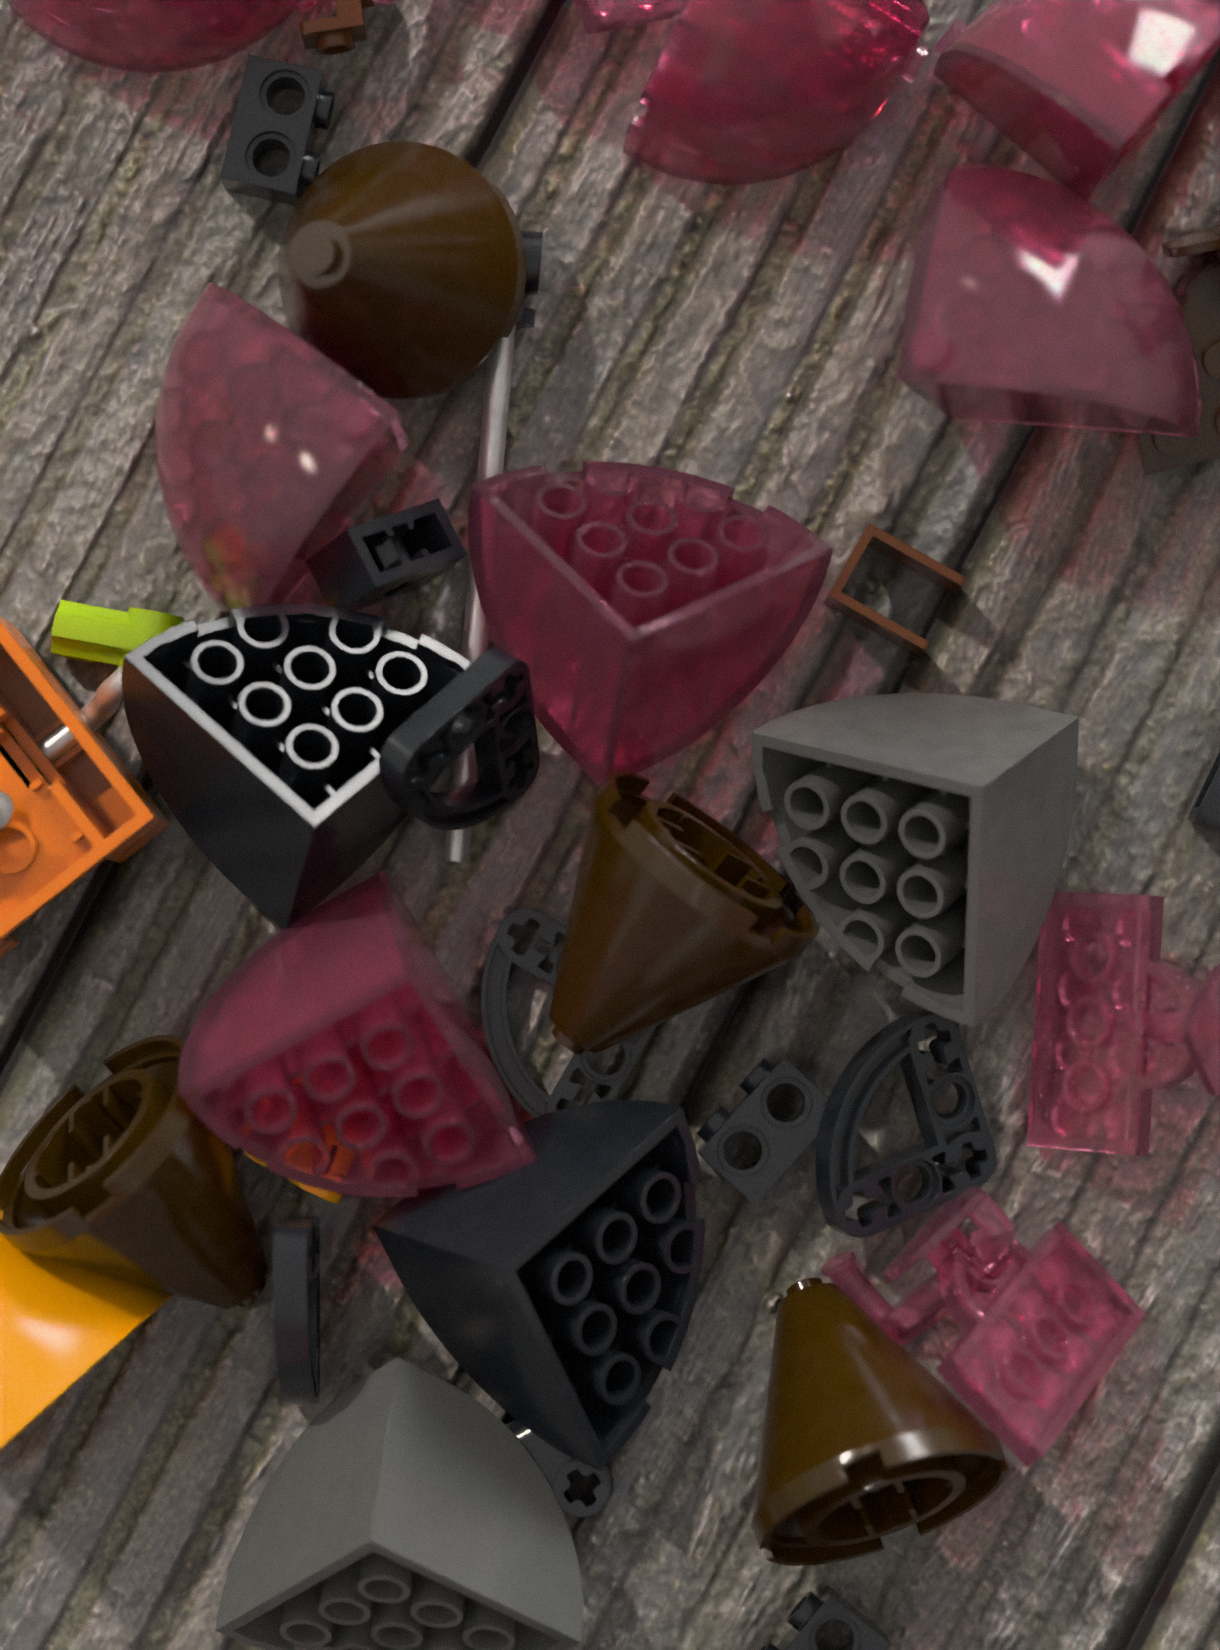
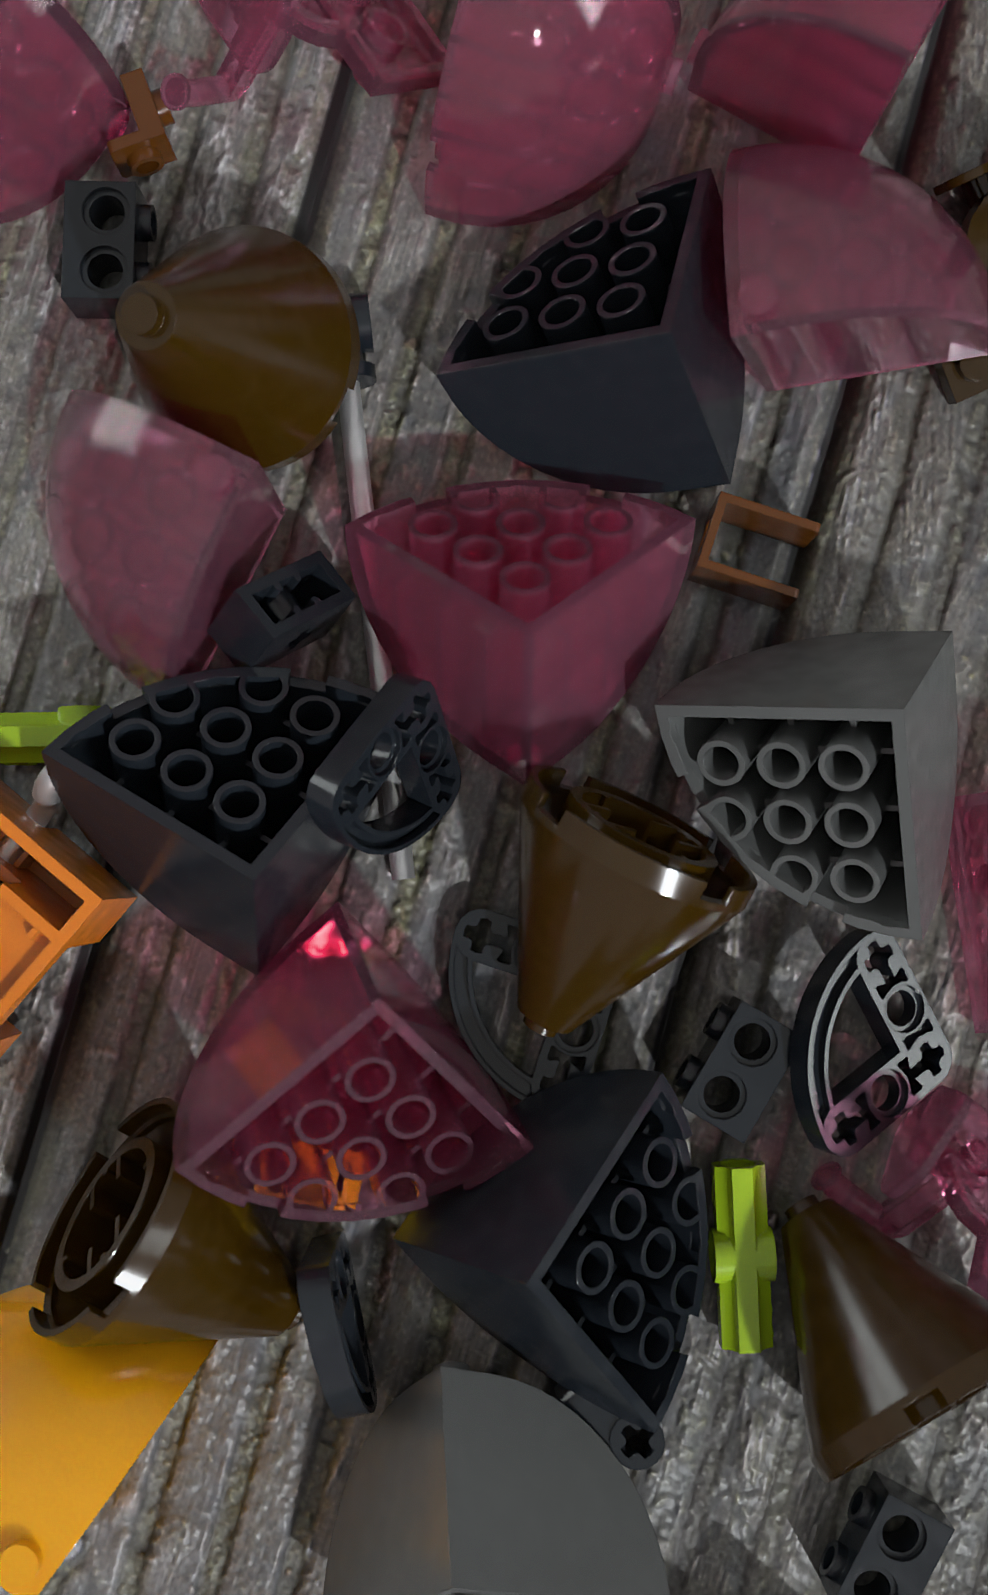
camera: 10 degrees left, 0 degrees up
none -> black brick [436,168,745,493]
none -> lime piece [708,1158,777,1354]

